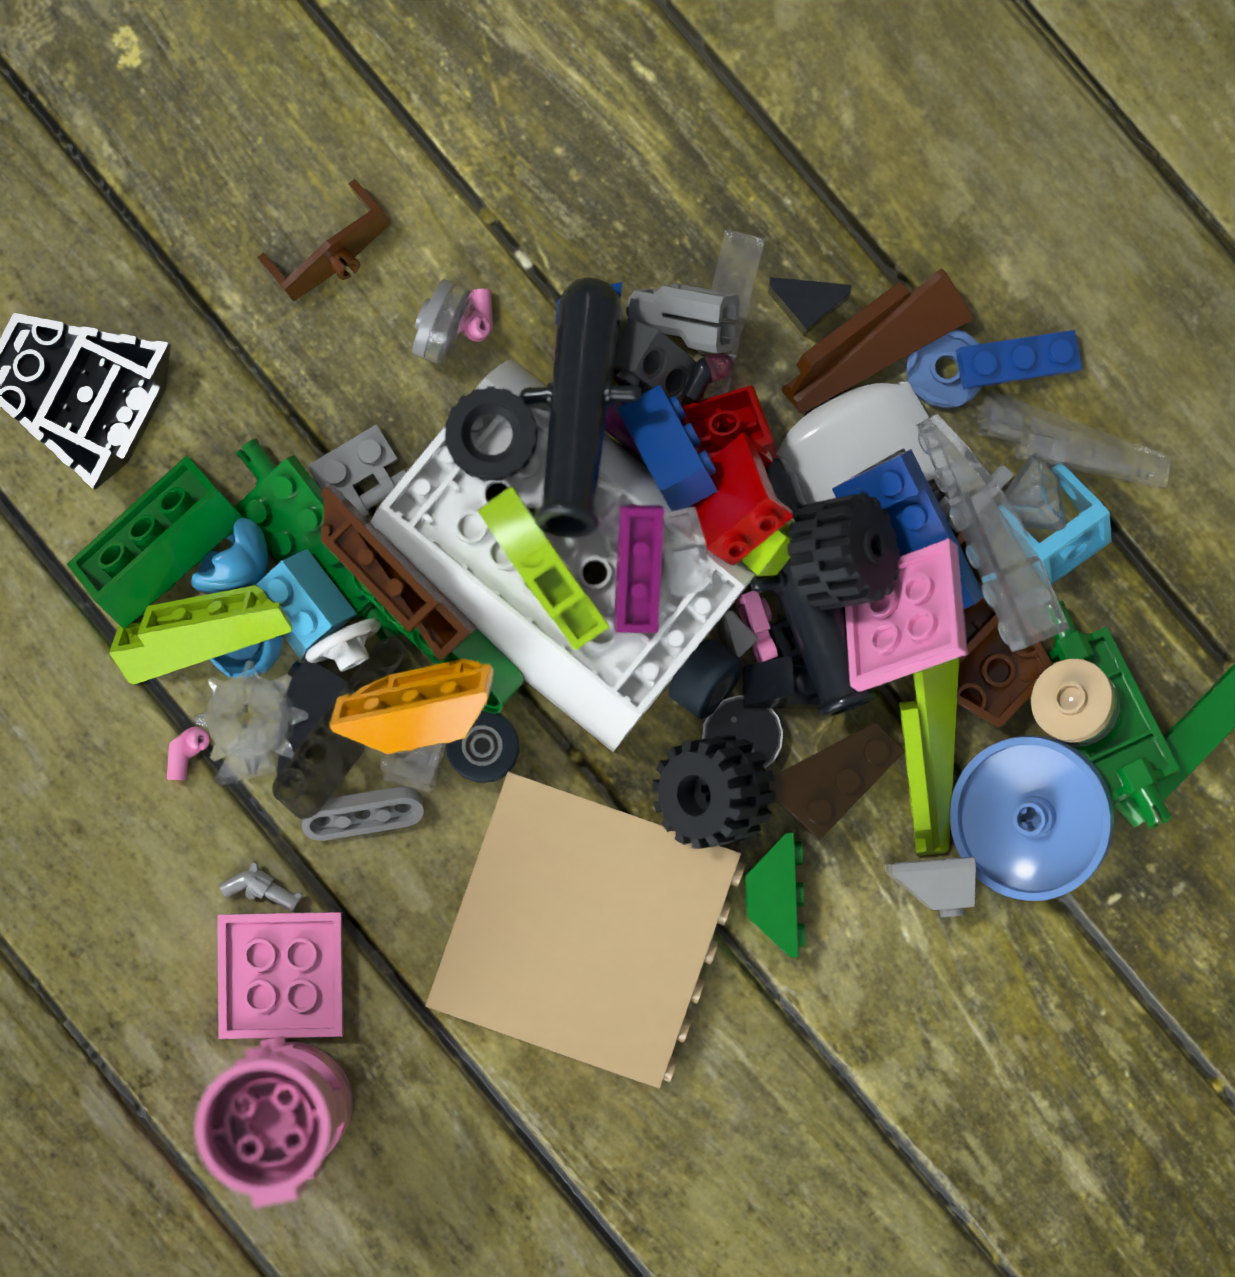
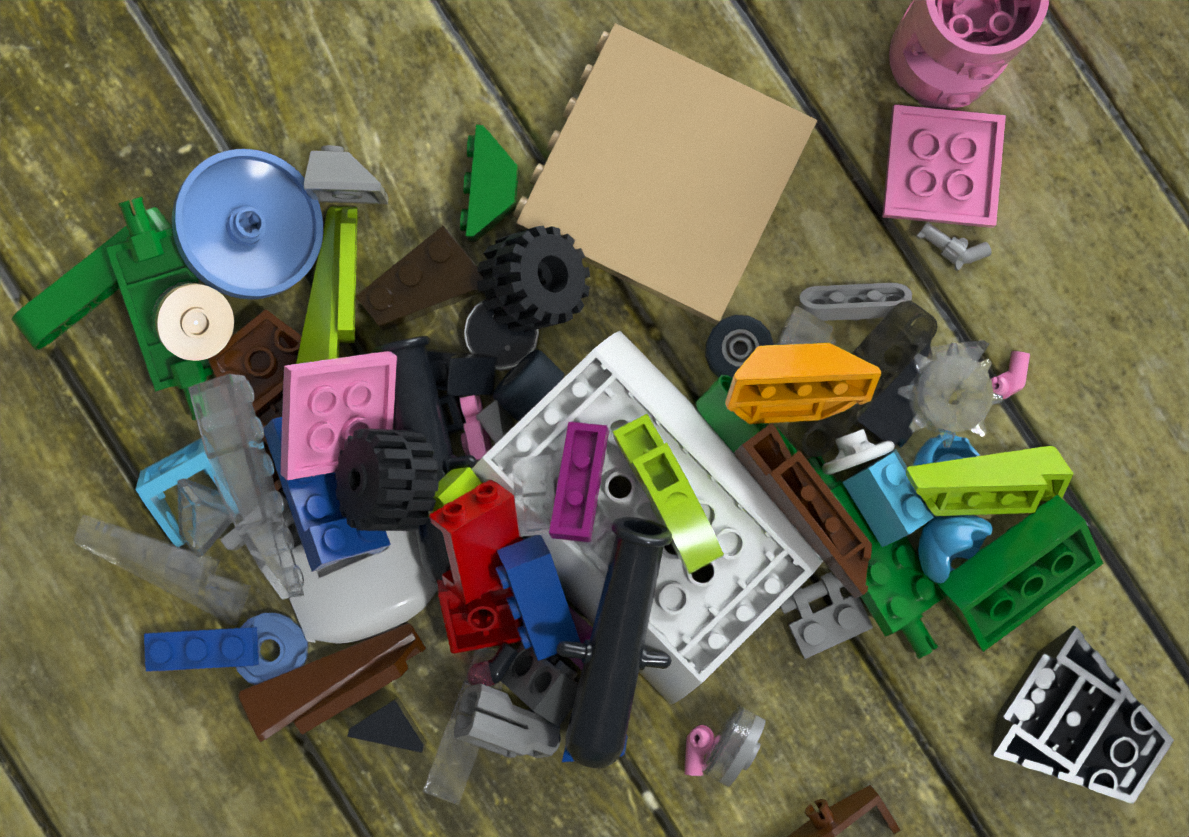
camera: 170 degrees left, 0 degrees up
black tyre [445,386,538,481] -> none

